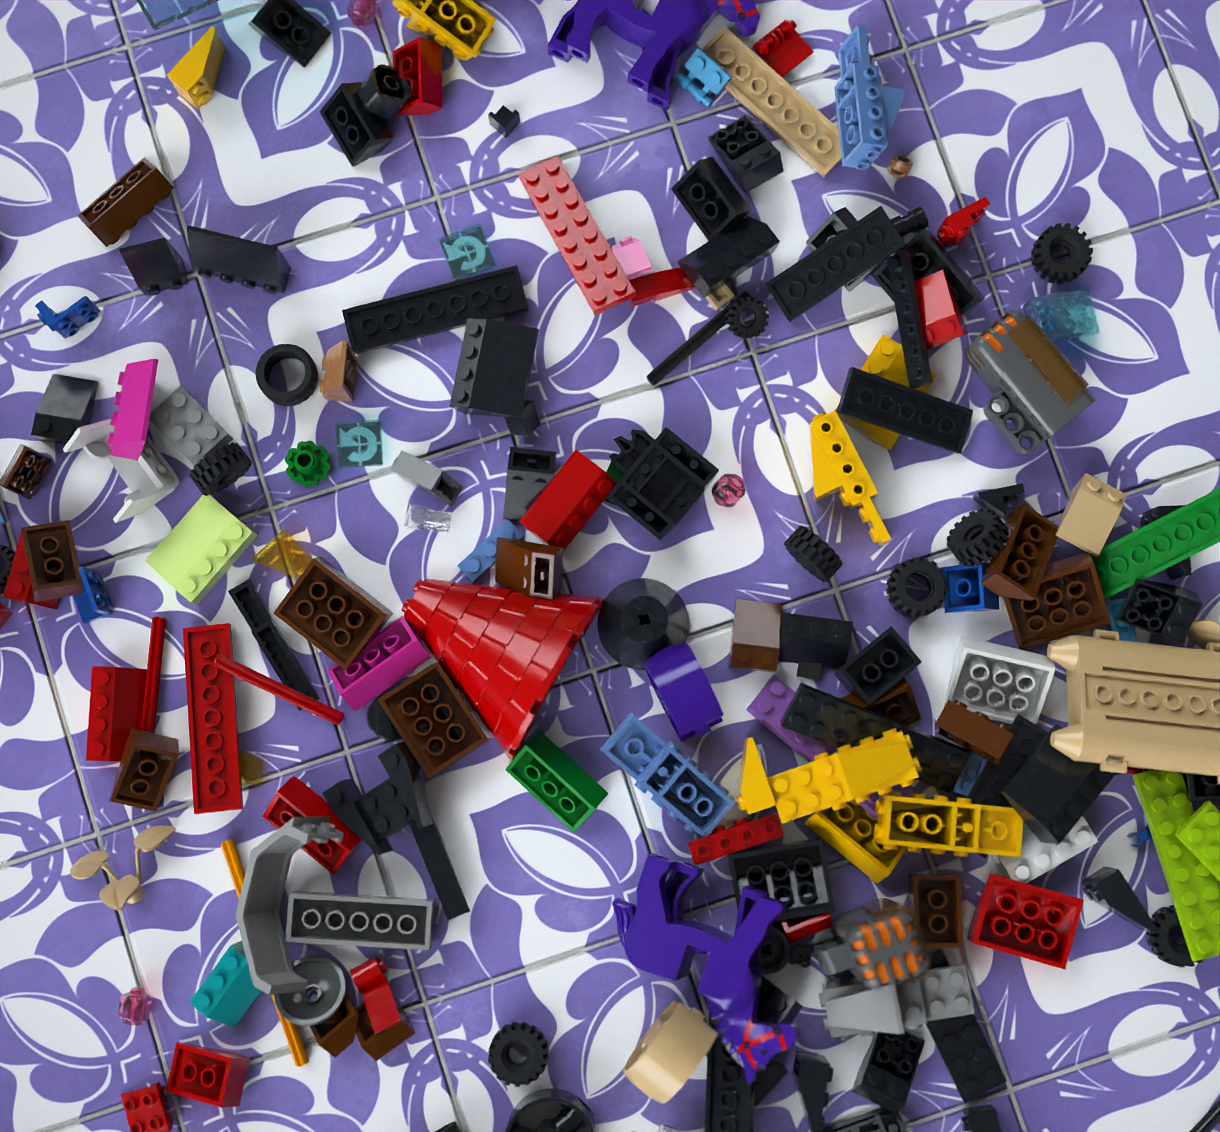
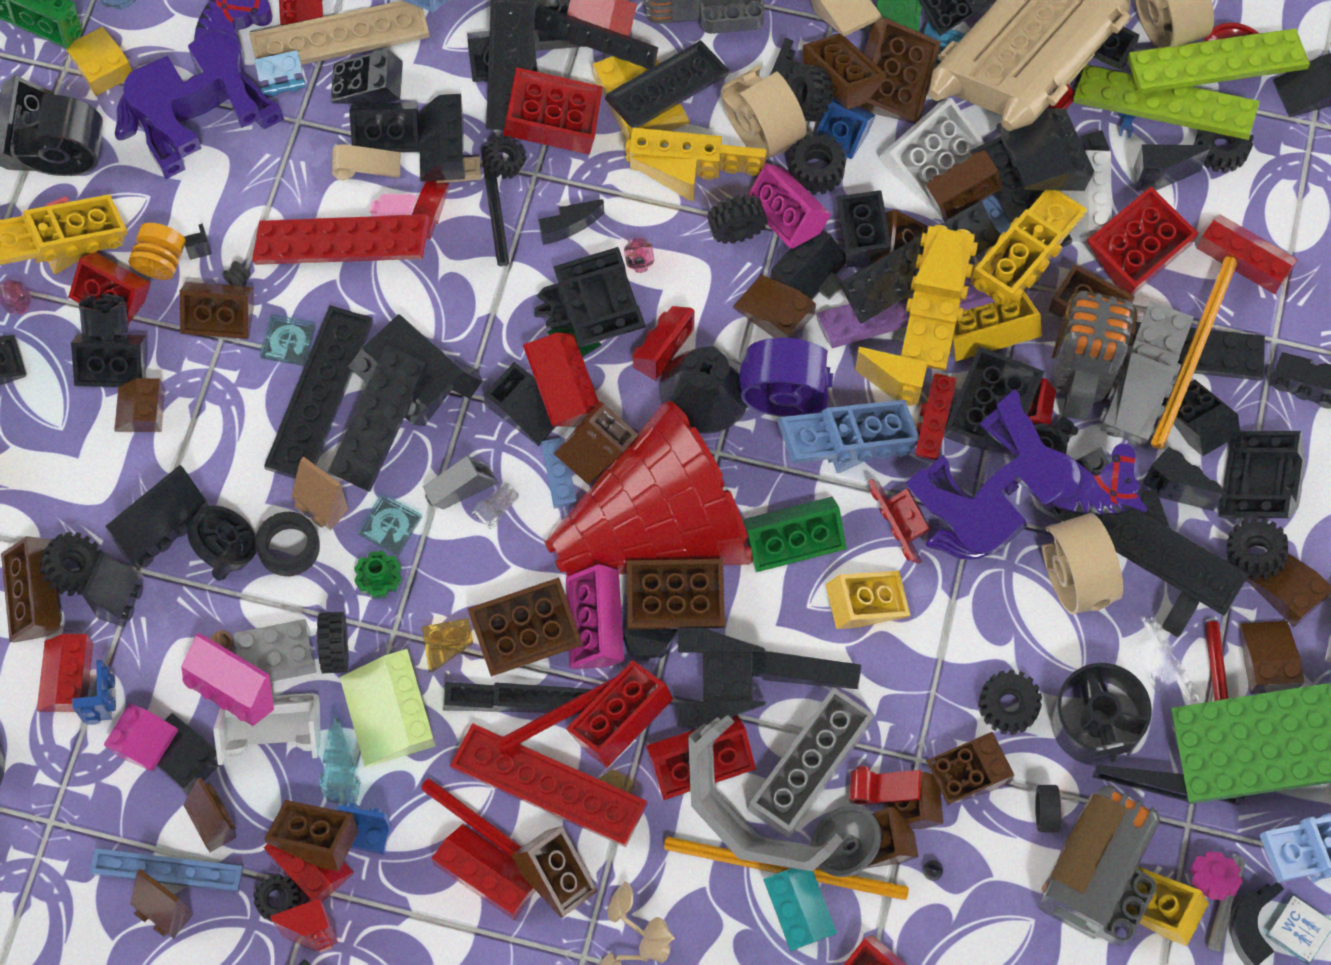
camera: 55 degrees left, 15 degrees down
none -> red slope [37,634,94,712]
none -> black tyre [39,532,102,596]
none -> dark pink slope [103,703,178,772]
none -> reddish brown slope [114,378,165,432]
none -> light orange wheel [128,223,186,280]
none -> reddish brown slope [179,282,254,339]
none -> black piece [187,505,256,581]
none -> medium nougat tile [210,630,234,651]
none -> pearl dark grey wheel [222,261,251,286]
none -> clear light blue slope [319,718,361,805]
none -> black plate [328,345,429,492]
none -> tan door [332,144,401,181]
none -> red slope [503,67,603,155]
none -> black slope [539,199,605,245]
none -> red slope [566,660,673,768]
none -> red slope [632,306,695,381]
none -> tan animal [721,64,806,160]
none -> dark pink slope [748,163,831,248]
none -> yellow slope [825,571,911,629]
none -> bracket [868,478,931,564]
none -> black hinge [923,860,943,881]
none -> reddish brown slope [926,731,1015,805]
none -> black plate [1080,130,1110,151]
none -> light orange axle [1151,256,1237,450]
none -> red slope [1197,214,1298,294]

